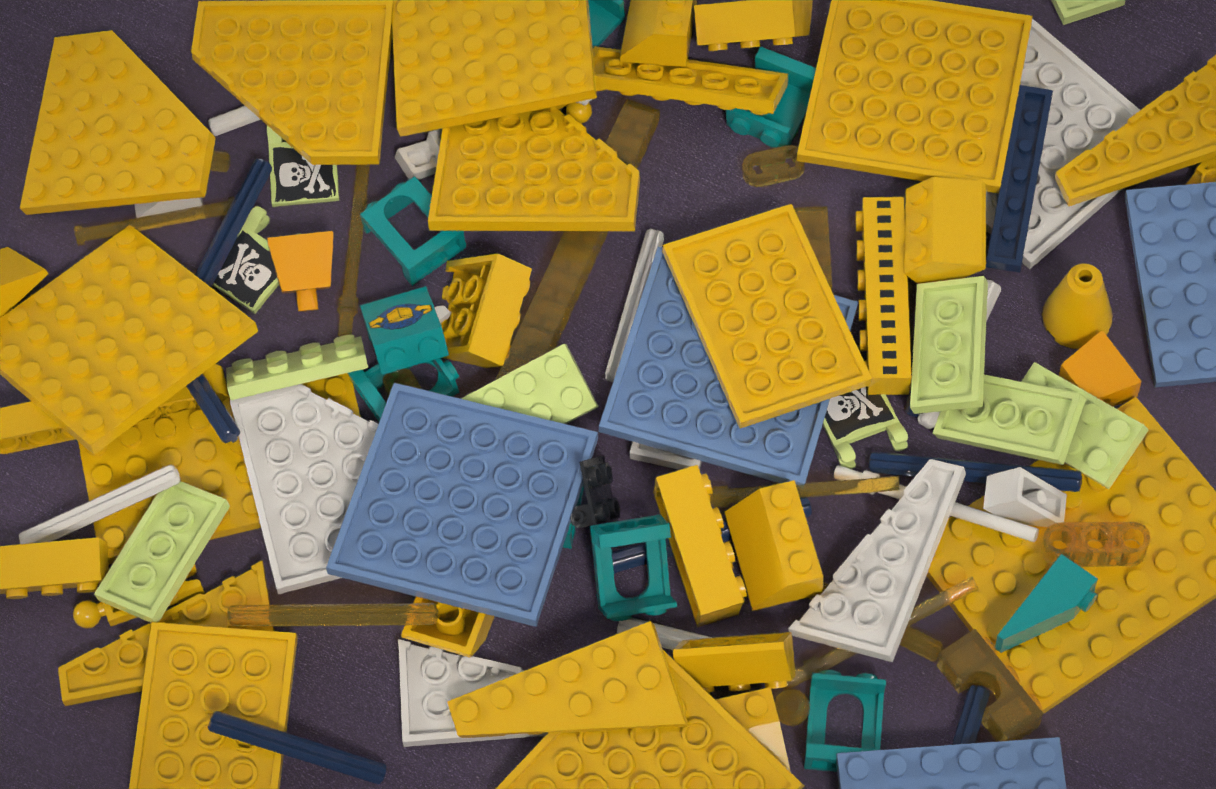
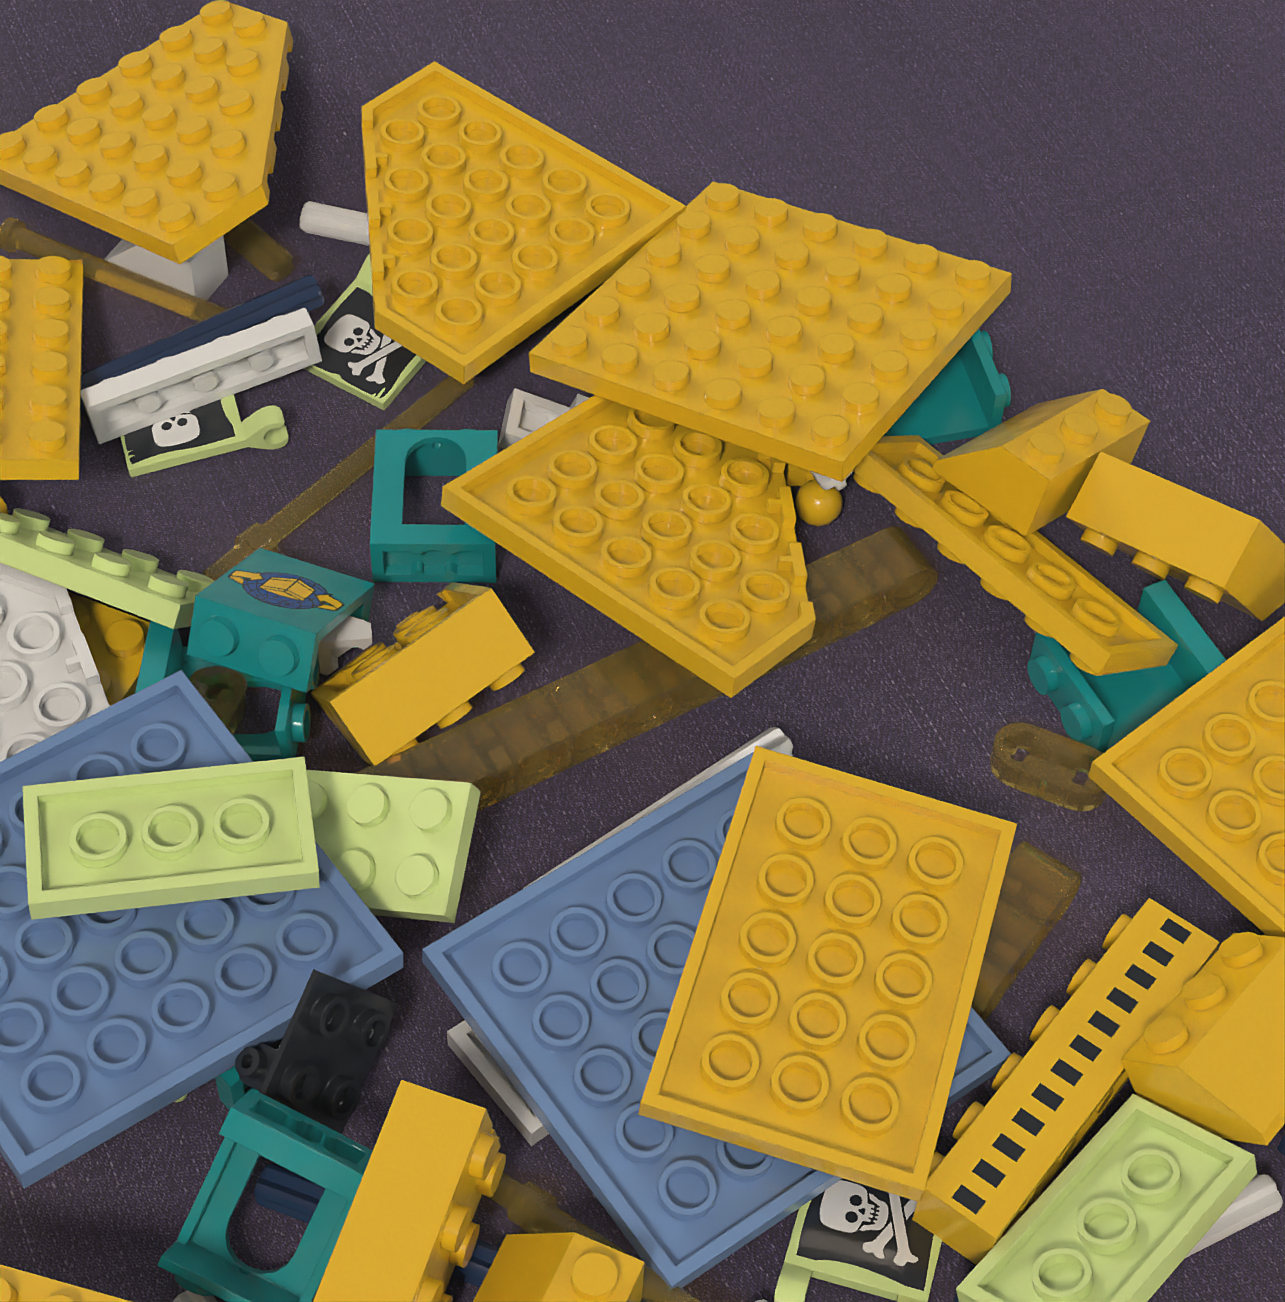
camera: 30 degrees right, 10 degrees down
light orange torso [267,231,333,312] -> none
none -> yellowish green plate [23,757,320,920]
none -> white plate [80,308,322,444]

